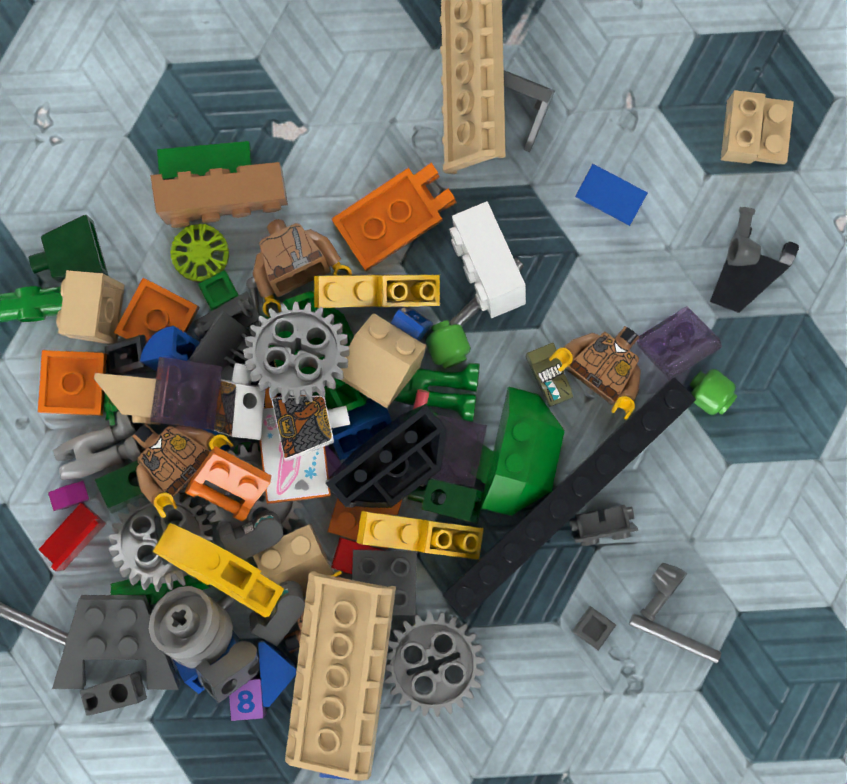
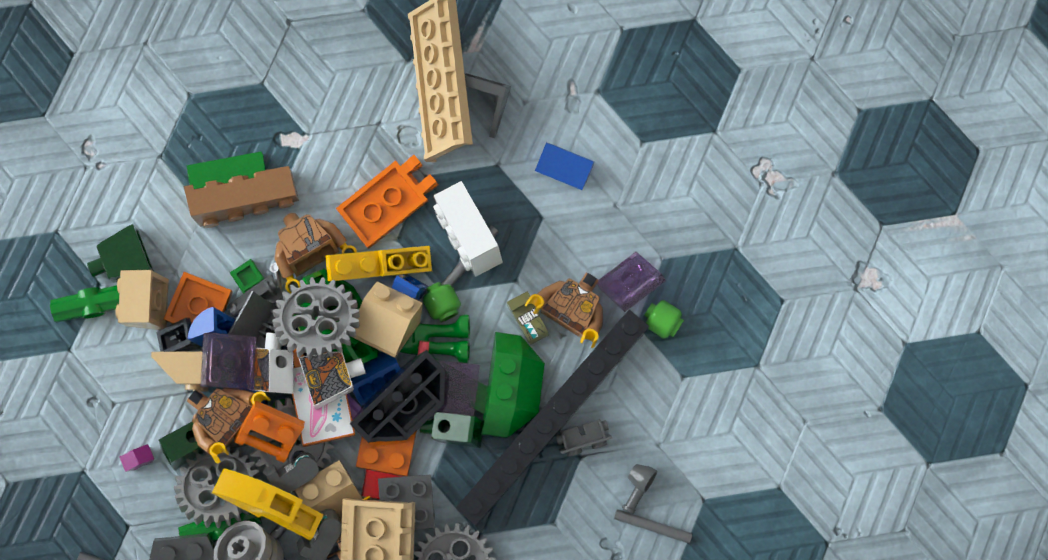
camera: 10 degrees left, 5 degrees down
orange plate [38,350,107,416] -> none
red panel [38,503,106,571] -> none
light grey piece [53,410,145,480] -> none
green plant [104,394,118,426] -> none
lime wheel [170,224,229,282] -> none
yellow slope [357,511,484,560] -> none
dark grey tile [572,606,616,651] -> none
black flag [710,227,799,313] -> none
tan brick [721,90,794,165] -> none
dark grey bar [727,207,761,266] -> none

